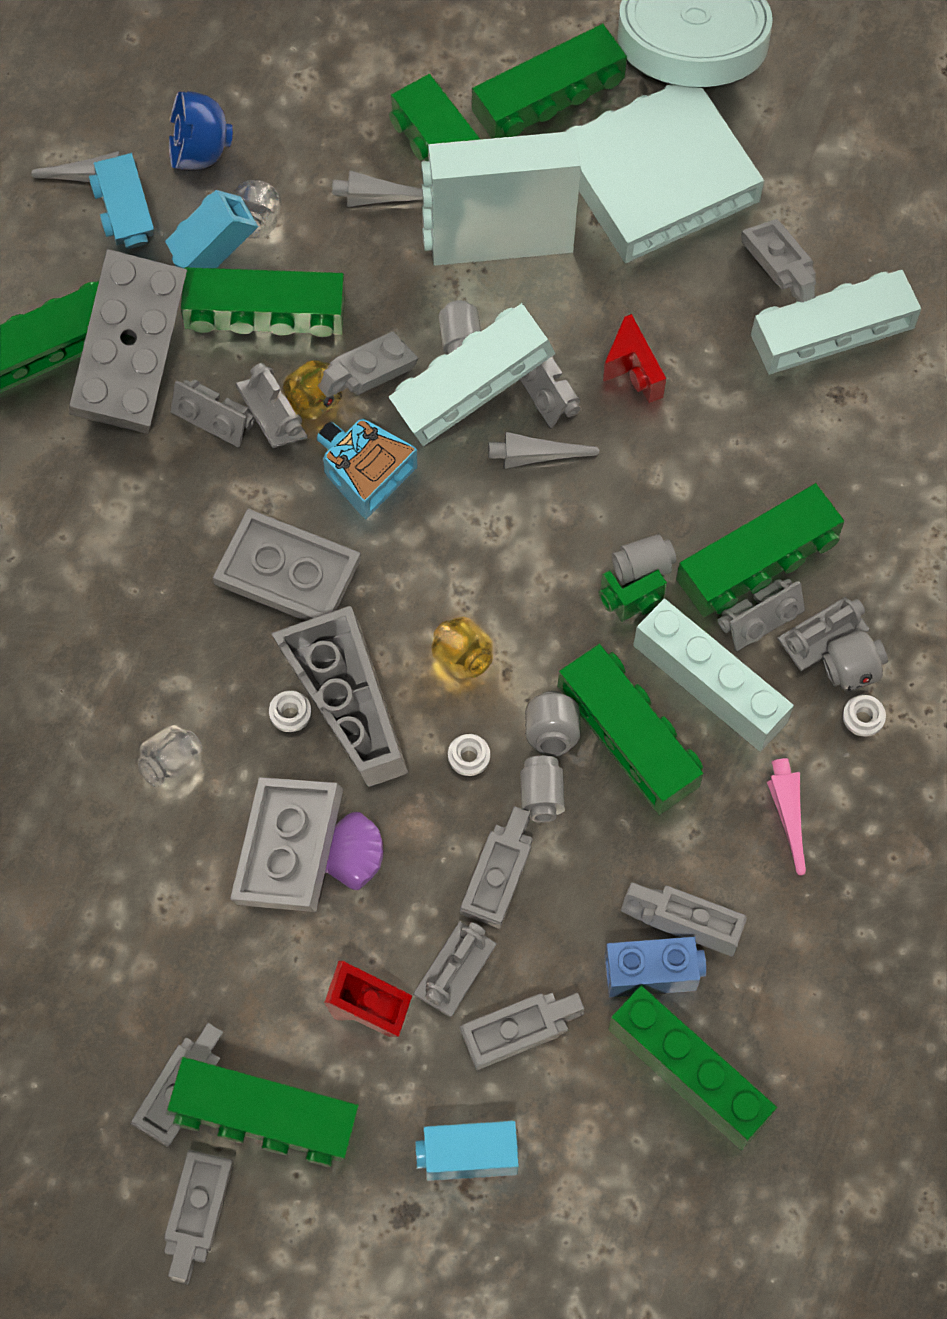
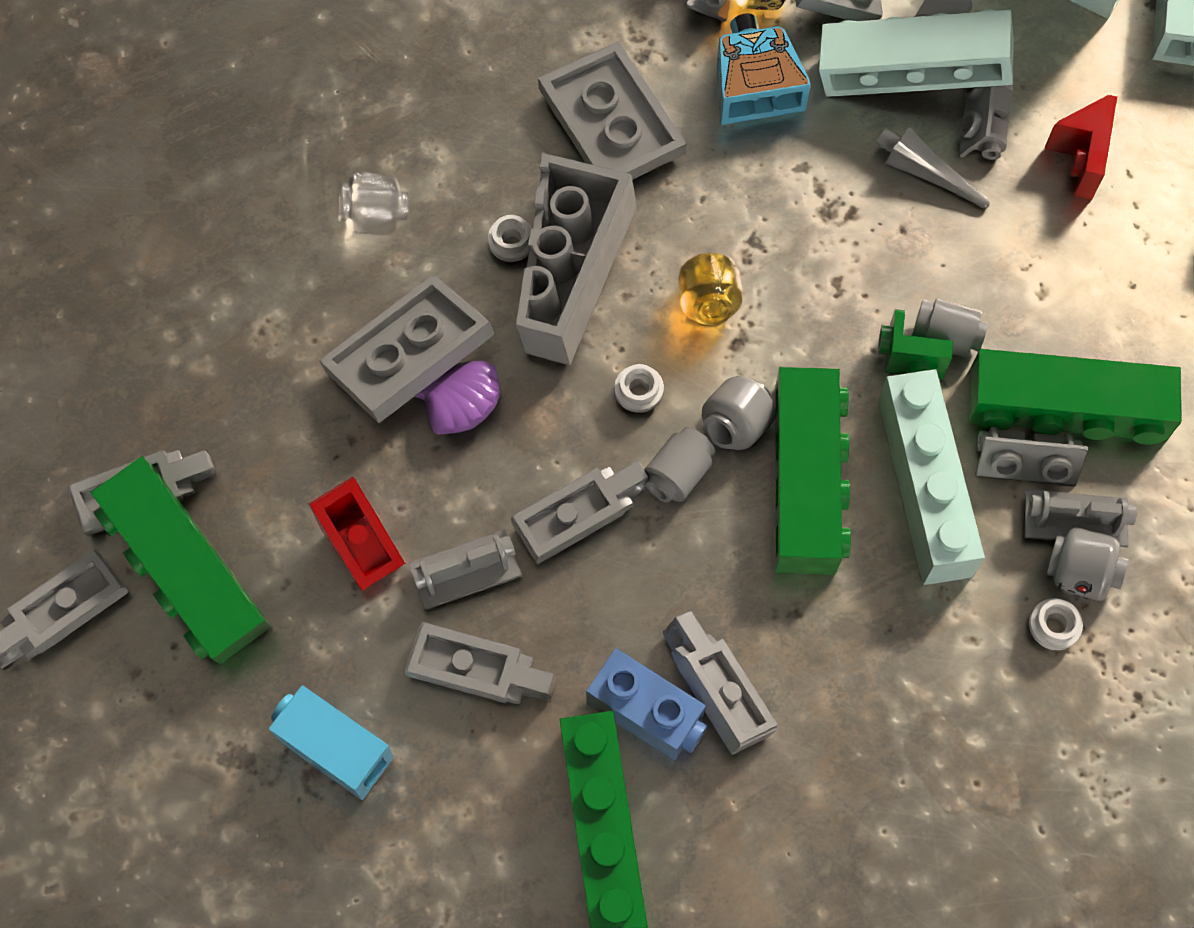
camera: 40 degrees right, 0 degrees up
bright pink piece [767,758,806,876] -> none

